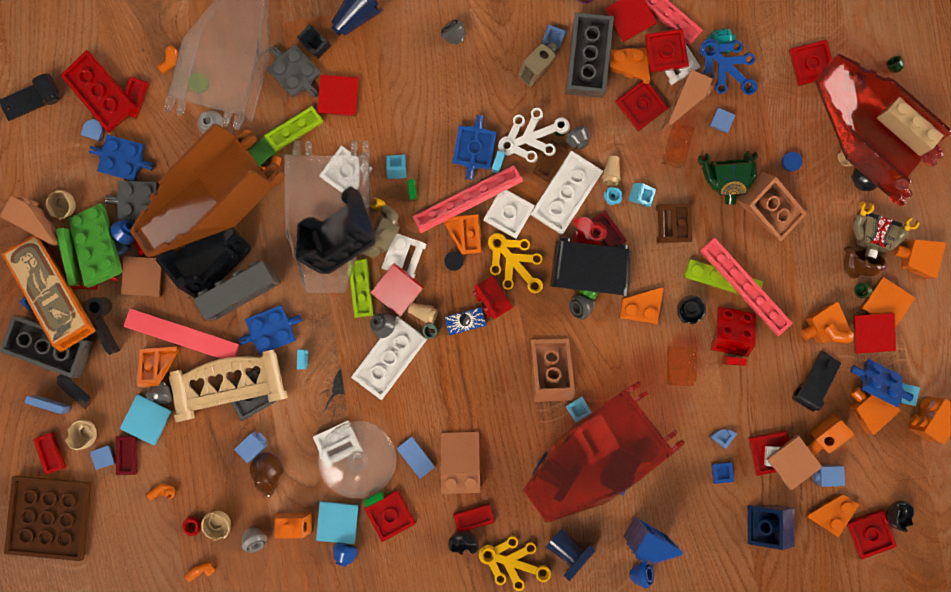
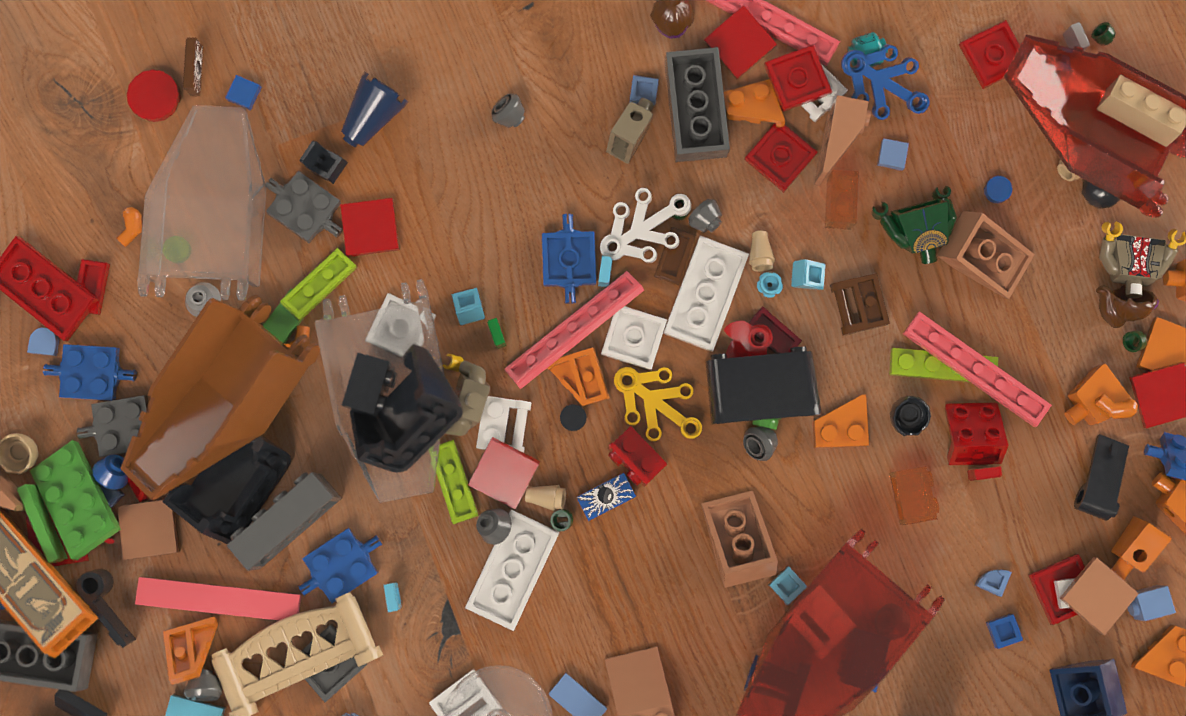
camera: 15 degrees left, 5 degrees down
none -> black brick [342,352,398,417]
none -> light grey tile [1063,22,1090,57]

